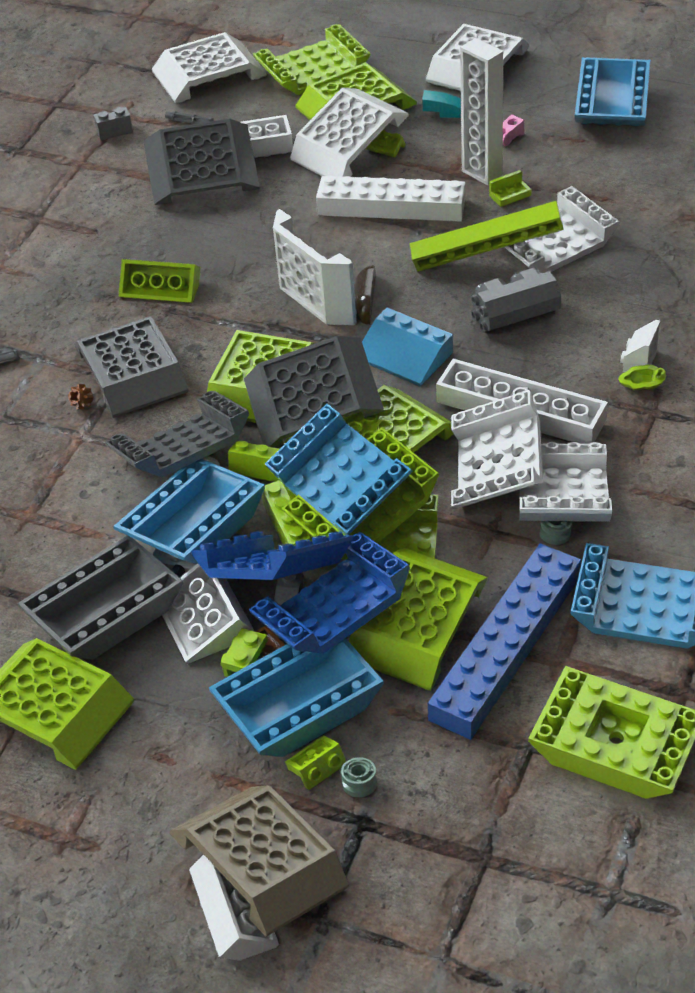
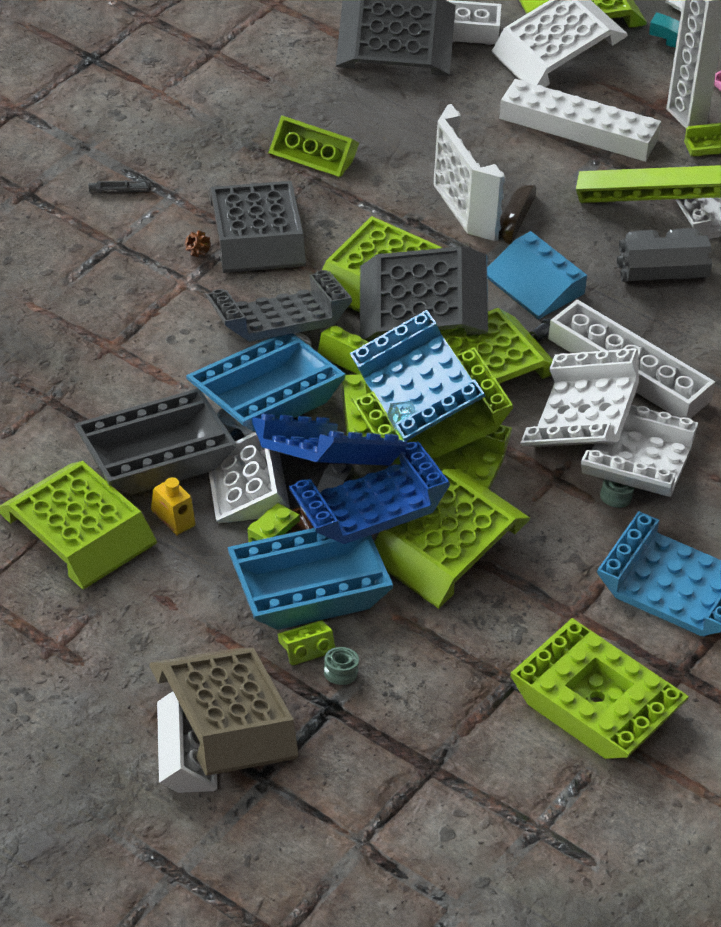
camera: 10 degrees right, 0 degrees up
lime bracket [365,130,406,157] -> none
brick [428,543,581,740] -> none
none -> yellow torso [151,477,195,536]
none -> clear light blue slope [387,401,417,430]
none -> black pin [529,319,551,343]

